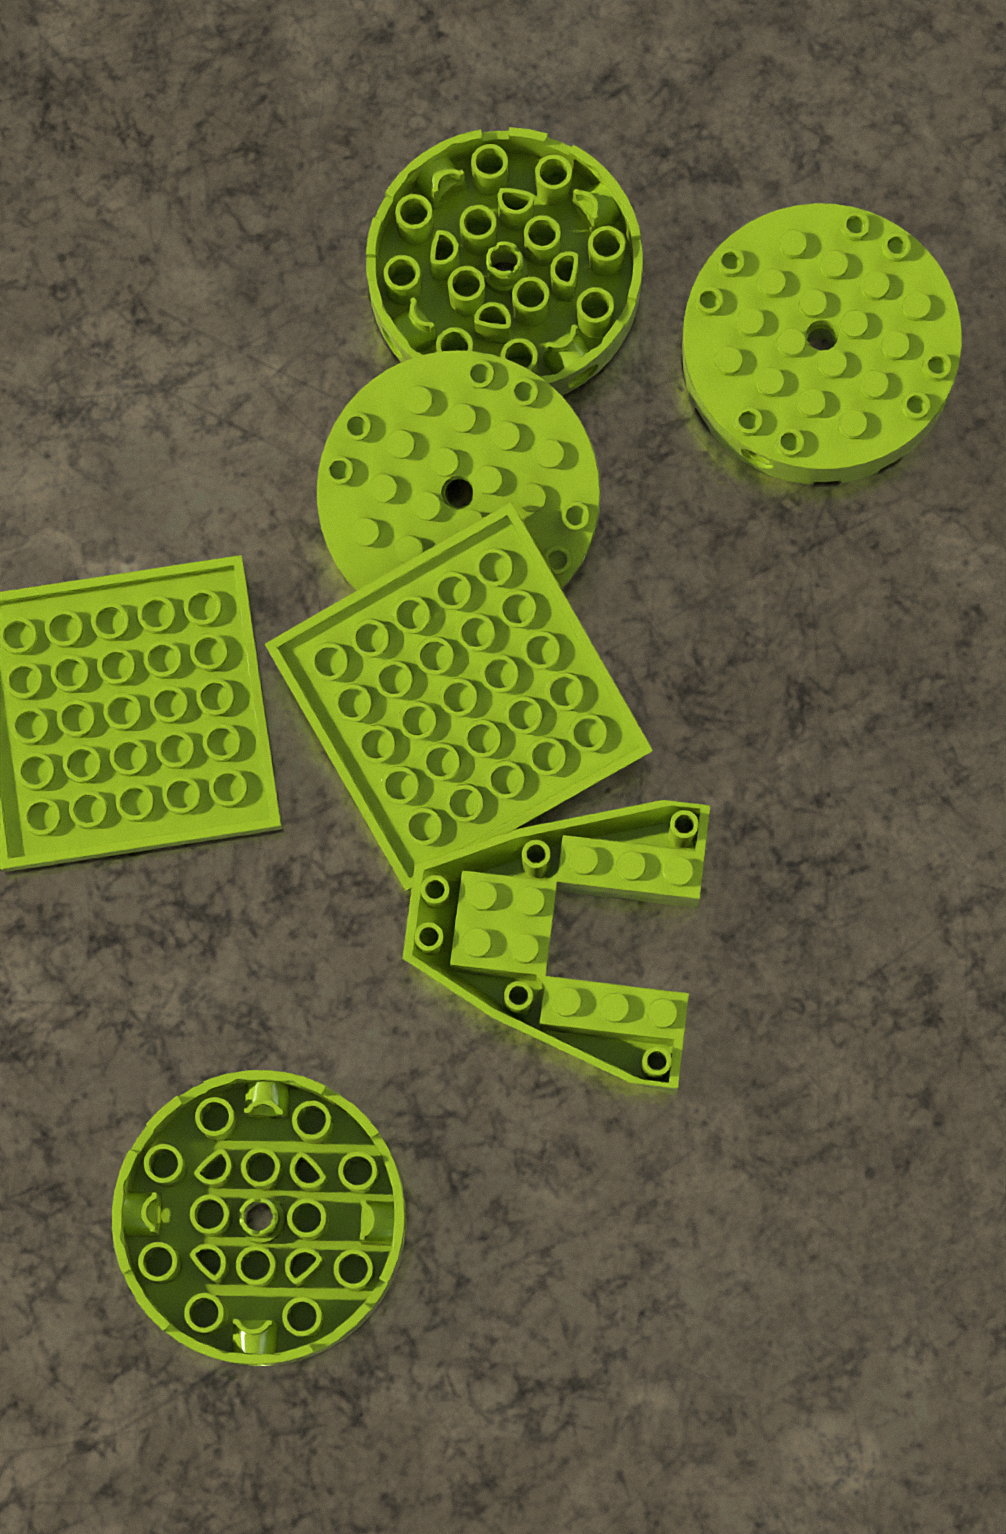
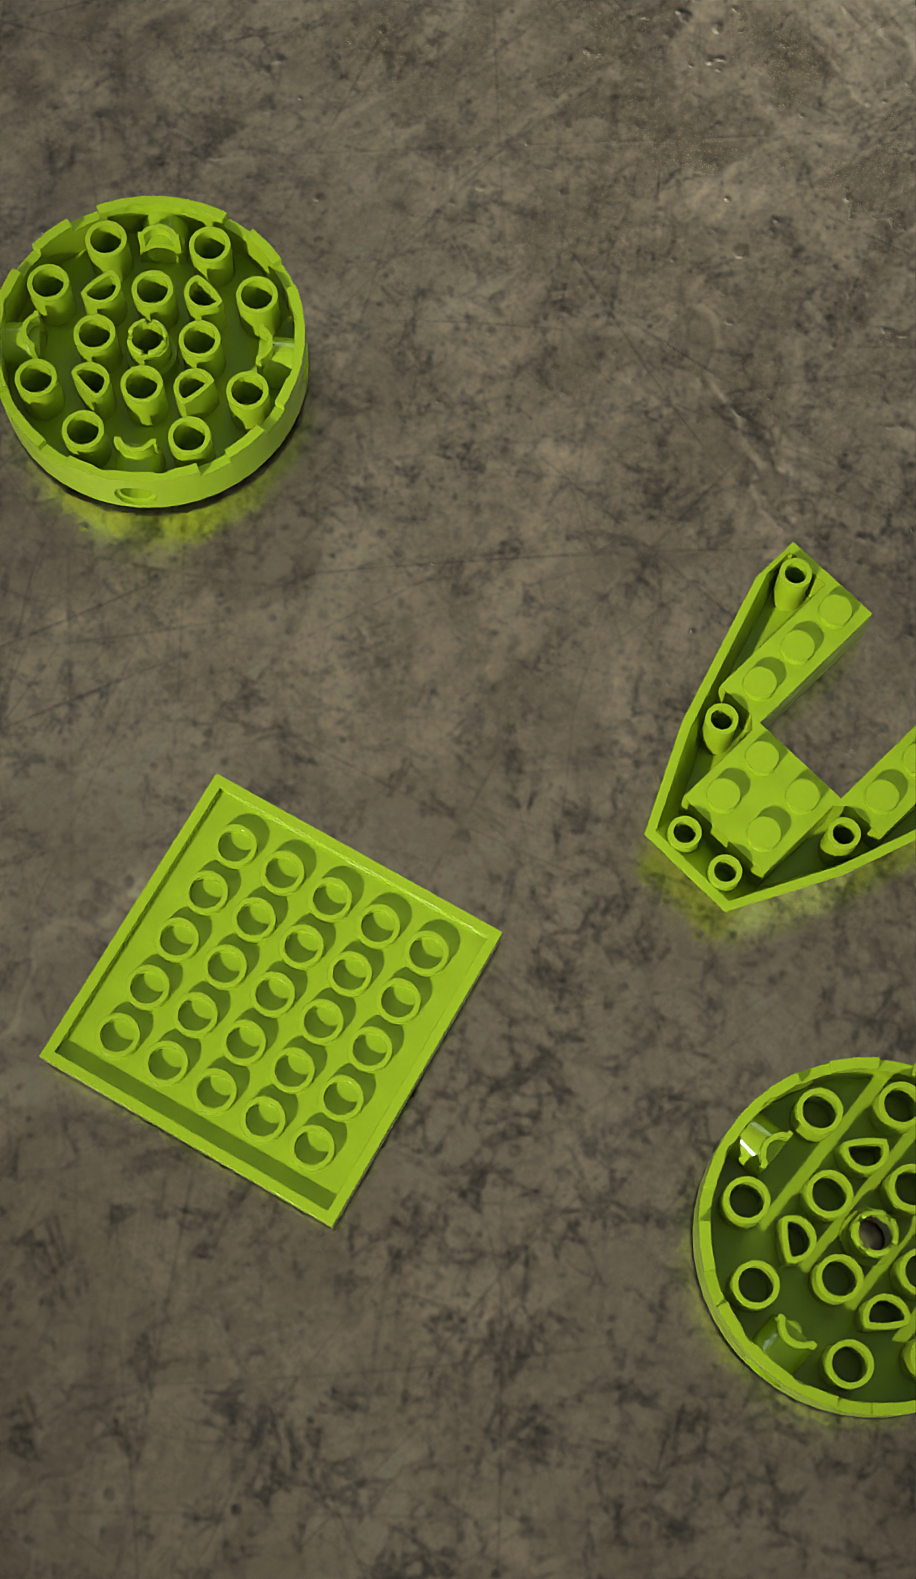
camera: 55 degrees left, 5 degrees down
lime plate [265,502,653,891] -> none
lime brick [317,350,601,591] -> none
lime brick [682,203,962,484] -> none

